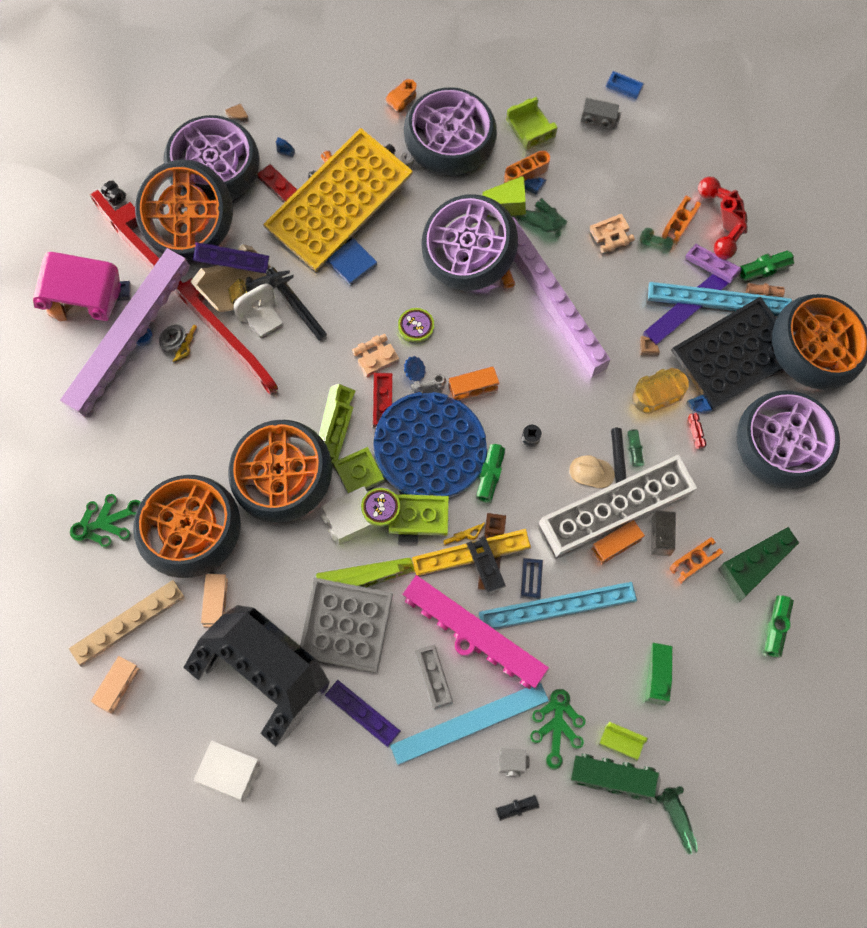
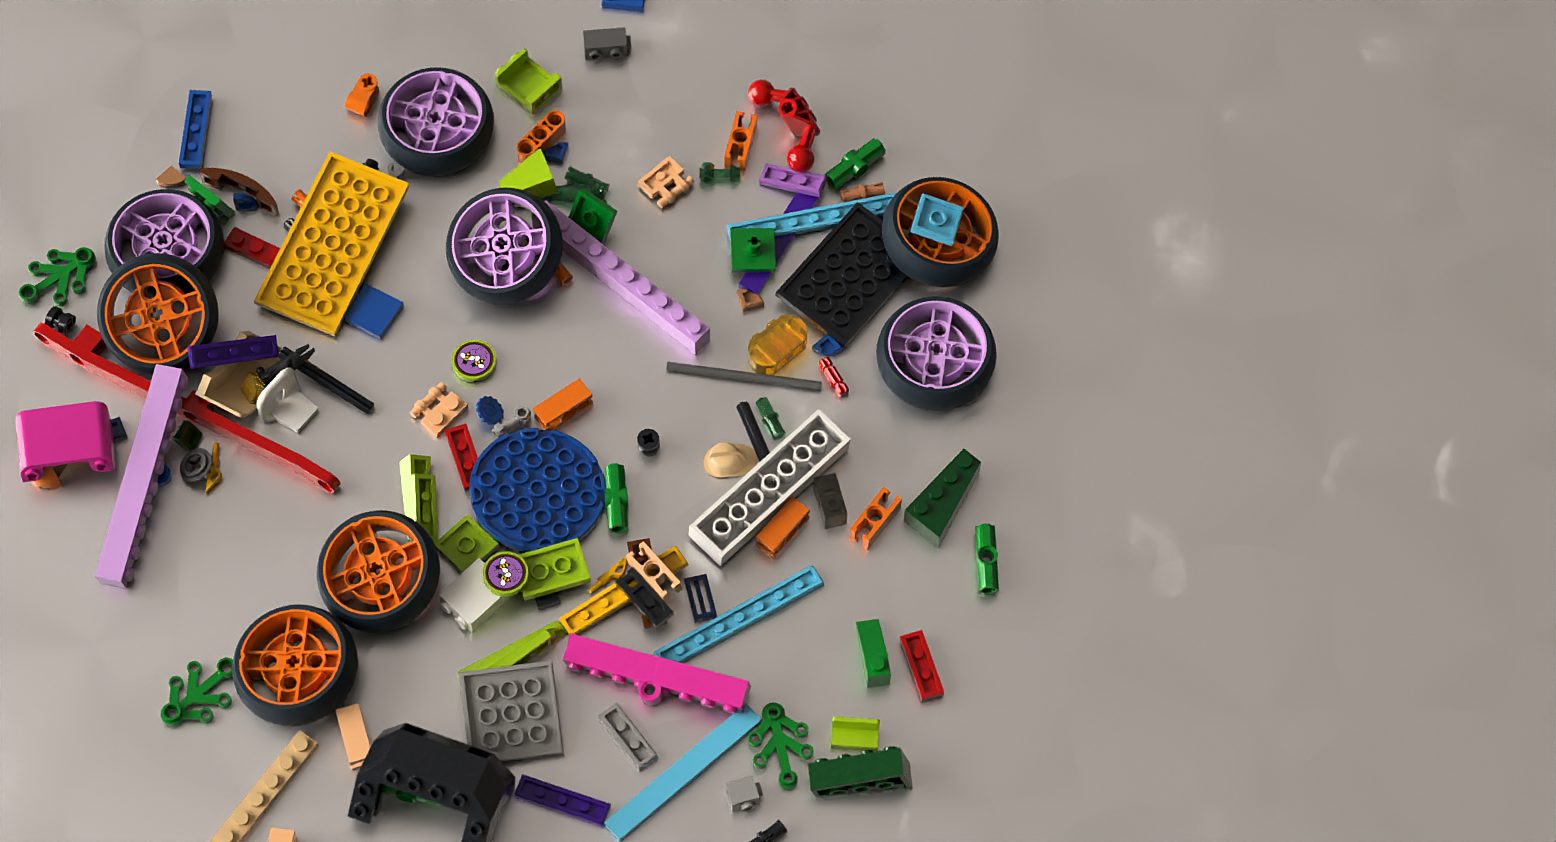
camera: 15 degrees left, 5 degrees down
clear green piece [657,786,698,854] -> none
none -> green plant [19,247,96,307]
none -> dark green tile [171,420,203,452]
none -> blue plate [179,90,212,169]
none -> green plate [184,175,235,218]
none -> reddish brown slope [199,168,279,217]
none -> green plate [569,188,617,245]
none -> light nougat piece [626,541,683,603]
none -> dark grey piece [666,362,822,390]
none -> green tile [730,228,776,273]
none -> red plate [900,630,944,702]
none -> medium azure tile [910,193,964,246]

